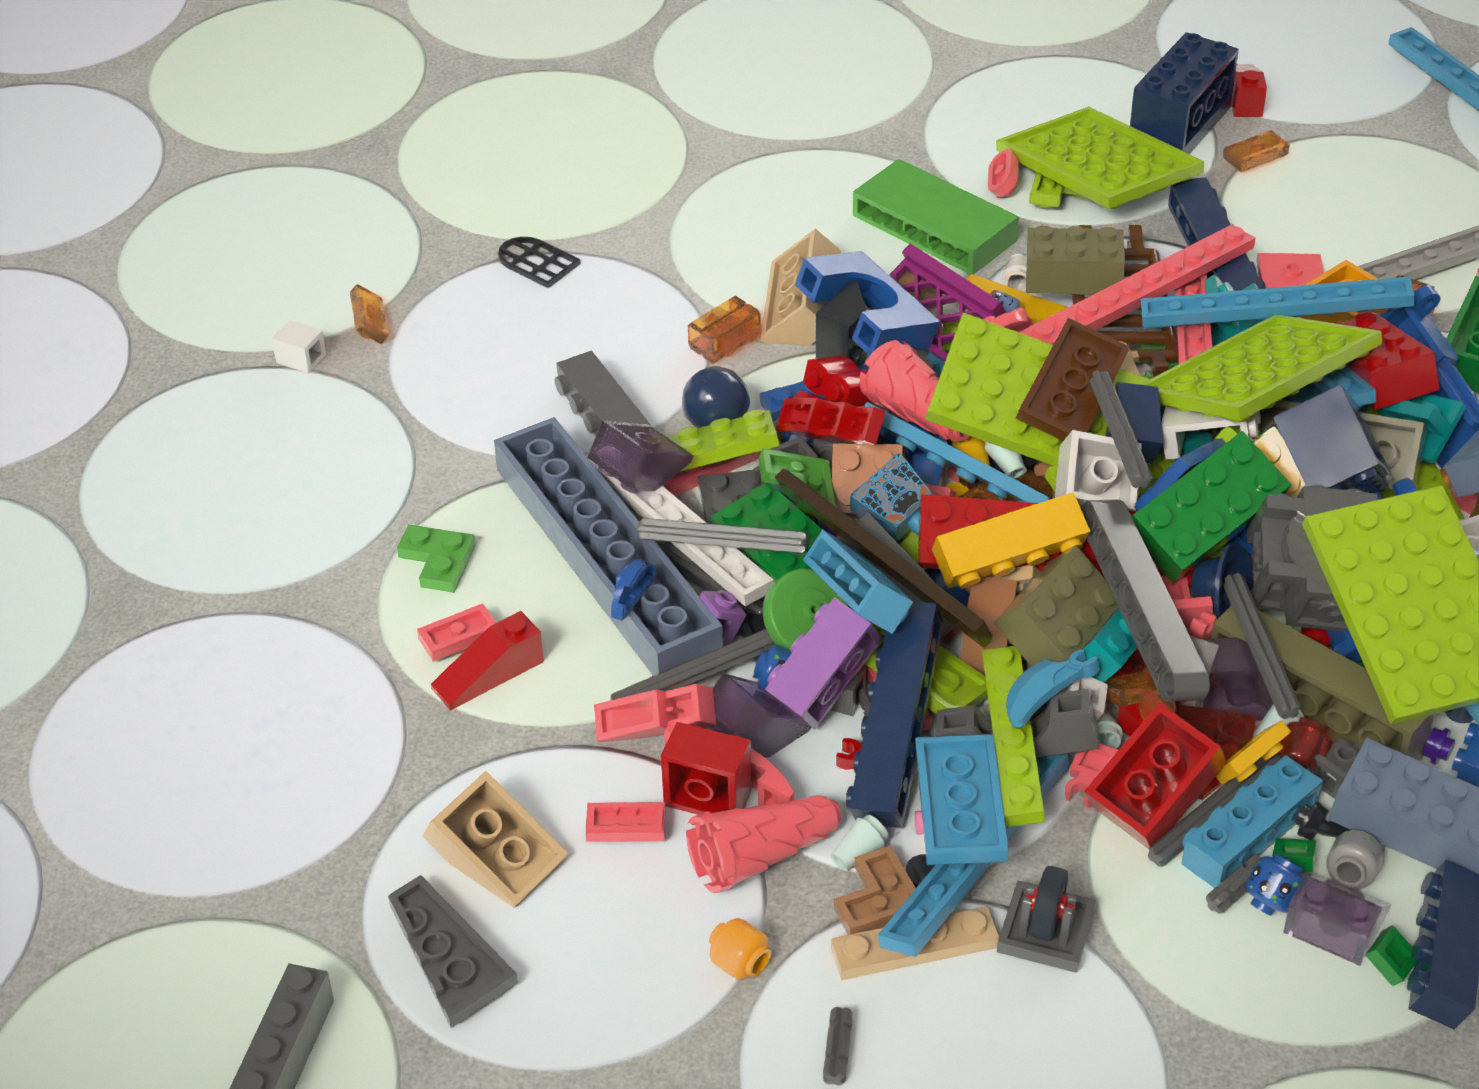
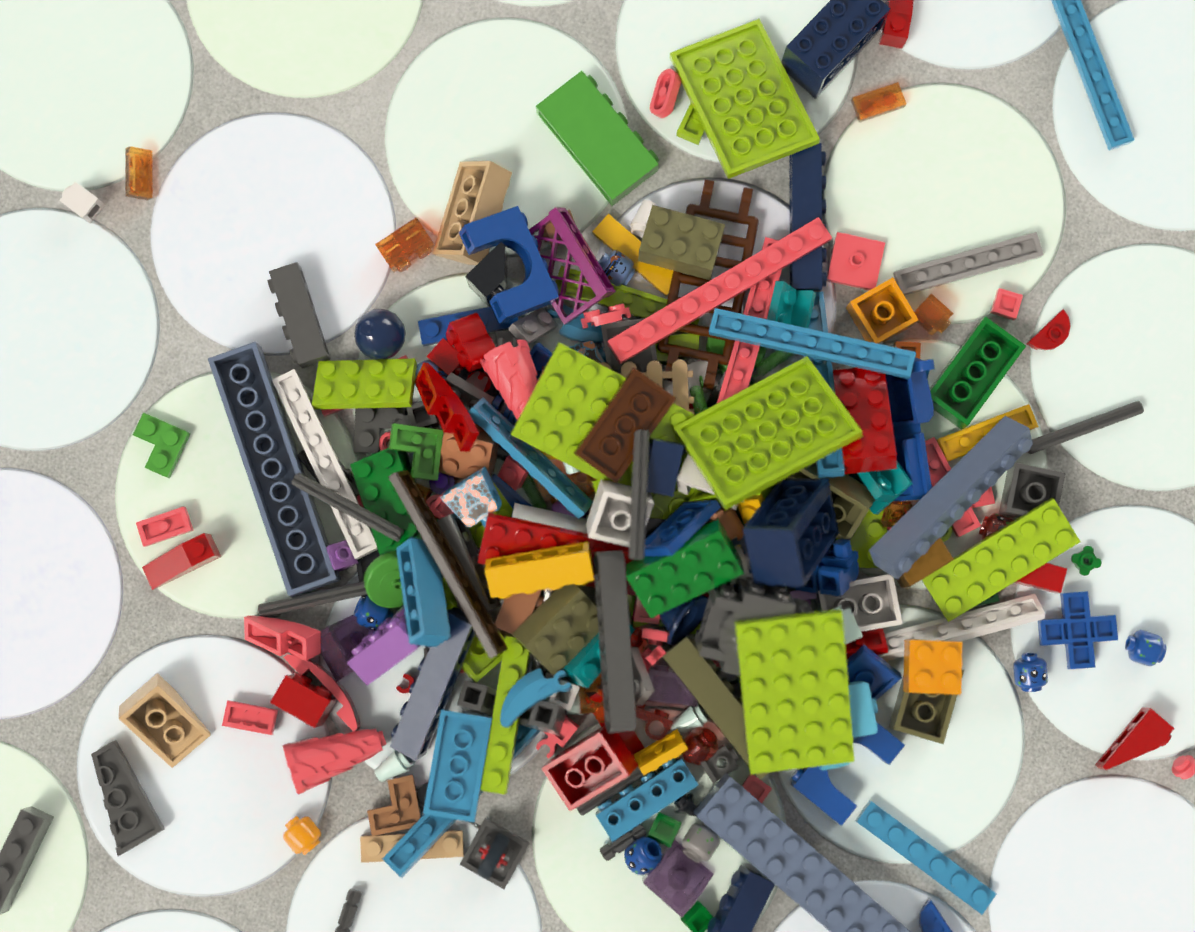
camera: 10 degrees right, 40 degrees up
black window [498,236,581,288] -> none
clear purple slope [587,420,694,494] -> none
blue plate [611,559,657,621] -> none
dark grey axle [1223,573,1300,720] -> none

